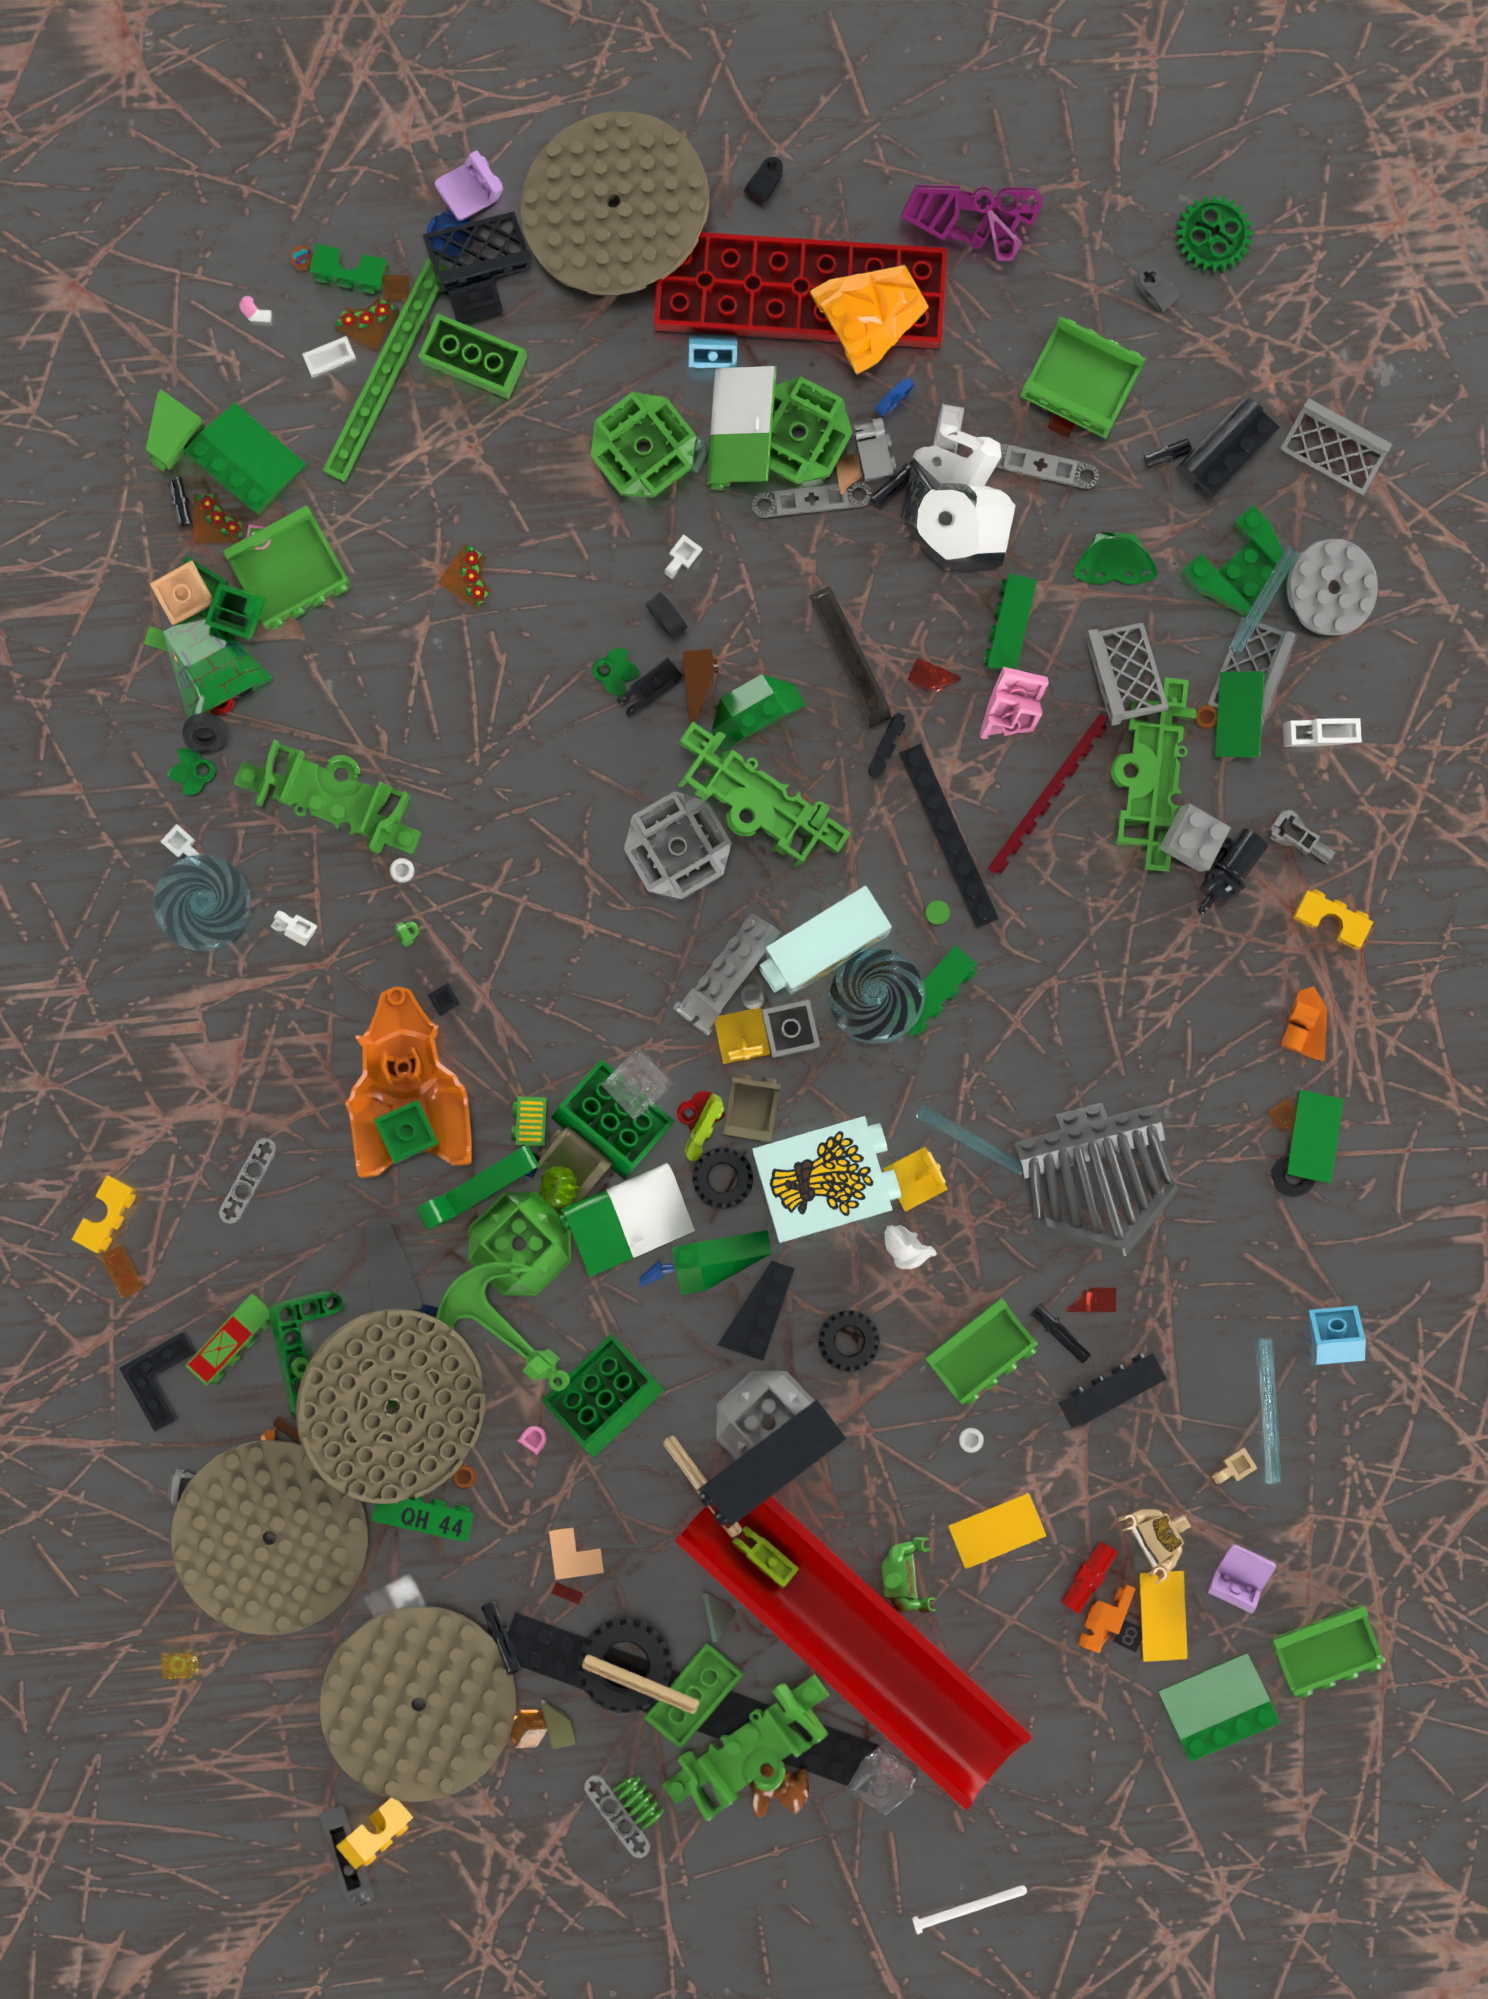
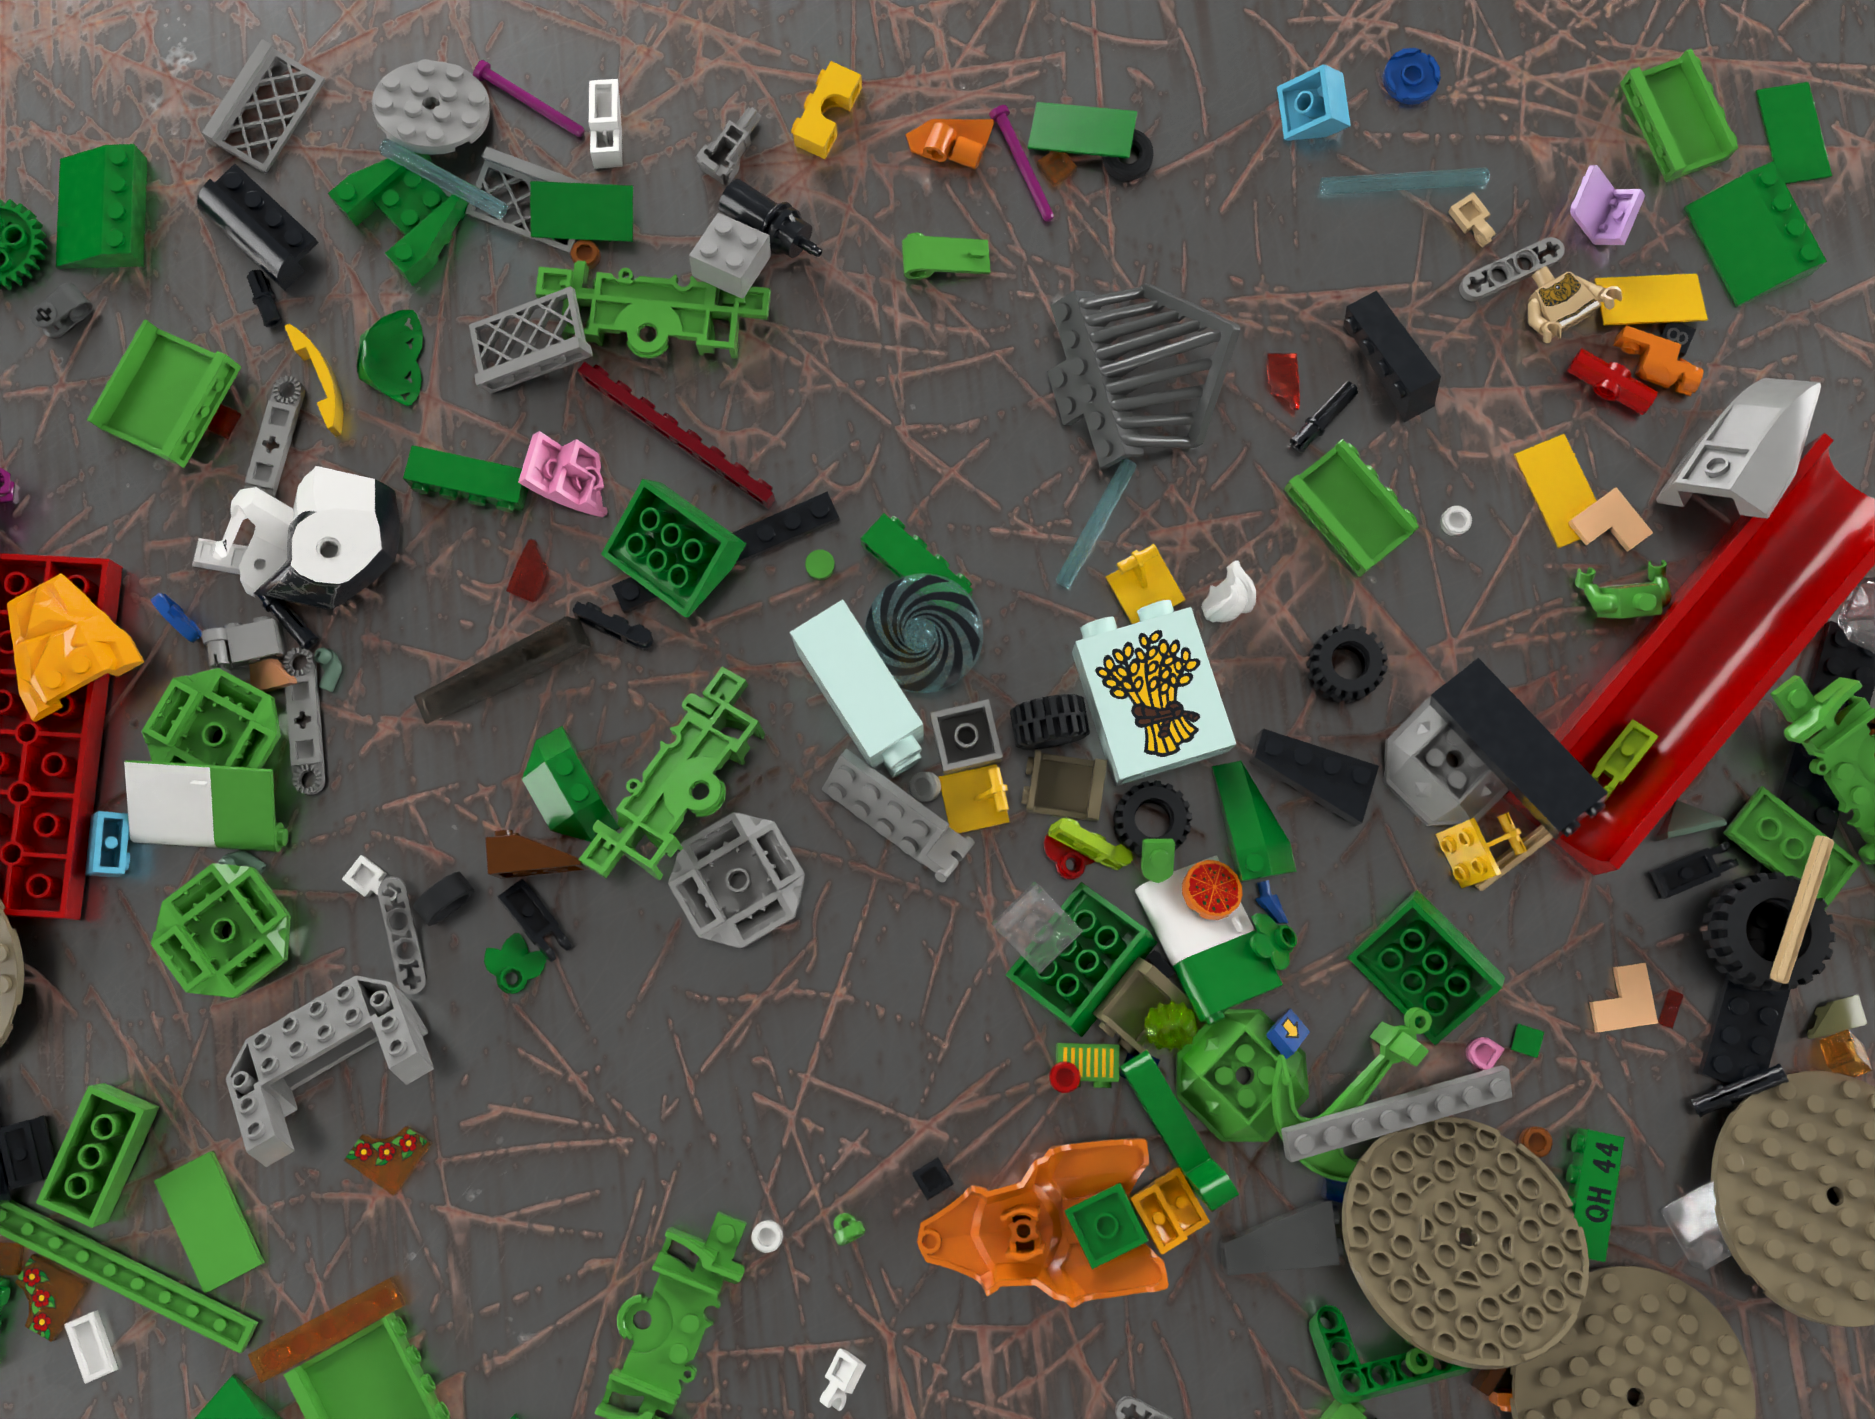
camera: 90 degrees left, 5 degrees down
none -> green slope [56,144,148,269]
none -> bright green tile [154,1151,265,1294]
none -> light grey wedge [225,976,434,1167]
none -> clear orange plate [248,1277,406,1383]
none -> yellow slope [284,324,344,437]
none -> sand green arm [314,647,342,692]
none -> light grey beam [378,877,426,994]
none -> magenta bar [473,60,585,137]
none -> green slope [601,479,746,618]
none -> bright green door [902,232,991,279]
none -> magenta bar [989,105,1054,222]
none -> black tyre [1010,694,1090,750]
none -> red tile [1049,1061,1081,1093]
none -> light orange slope [1129,1167,1210,1255]
none -> bright green plate [1141,839,1175,883]
none -> black tile [1146,950,1175,979]
none -> tile [1182,860,1243,920]
none -> green plate [1250,913,1297,971]
none -> blue tile [1266,1008,1310,1059]
none -> light grey plate [1281,1065,1512,1162]
none -> blue tile [1383,48,1441,105]
none -> yellow plate [1435,812,1528,889]
none -> light grey beam [1459,237,1565,302]
none -> green piece [1511,1024,1544,1058]
none -> light nougat tile [1568,487,1653,552]
none -> black hinge [1650,841,1739,899]
none -> light grey wedge [1656,378,1821,519]
none -> green window [1756,82,1832,184]

